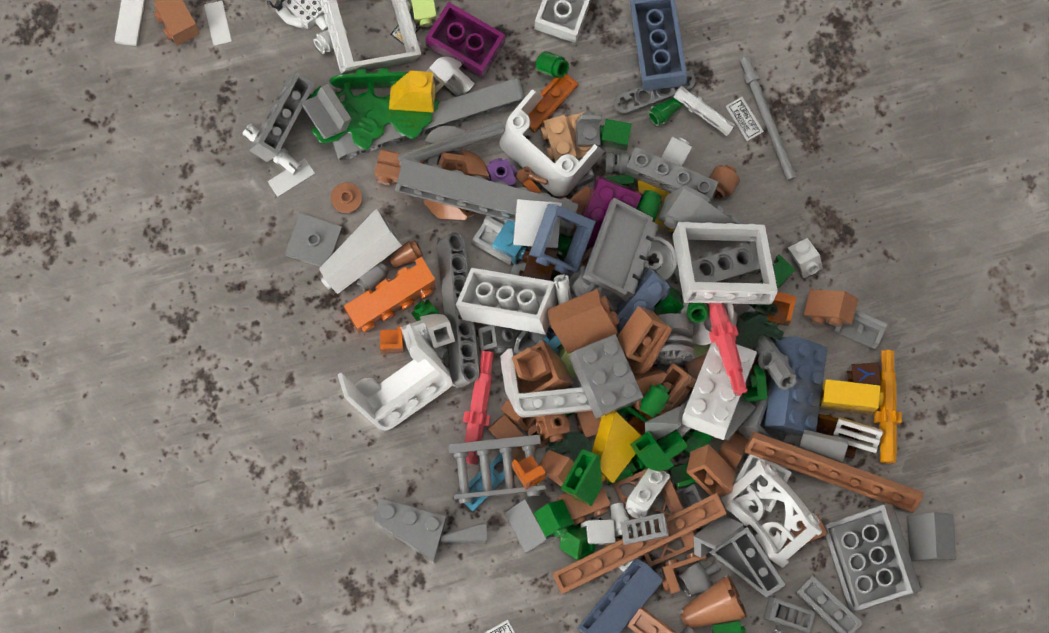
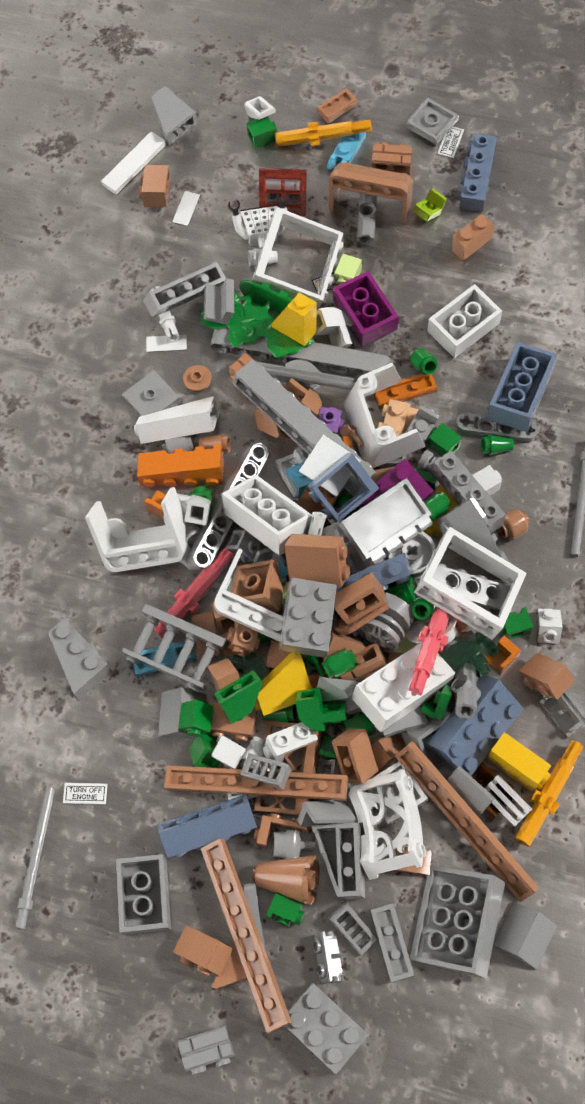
camera: 40 degrees right, 10 degrees down
light grey slope [441,522,487,545] -> none
nougat panel [511,347,551,382] -> none
orange panel [512,456,546,490] -> none
white pin [673,85,735,136] -> none
white sticker [725,97,764,141] -> none
reddish brown brick [846,362,881,385] -> none

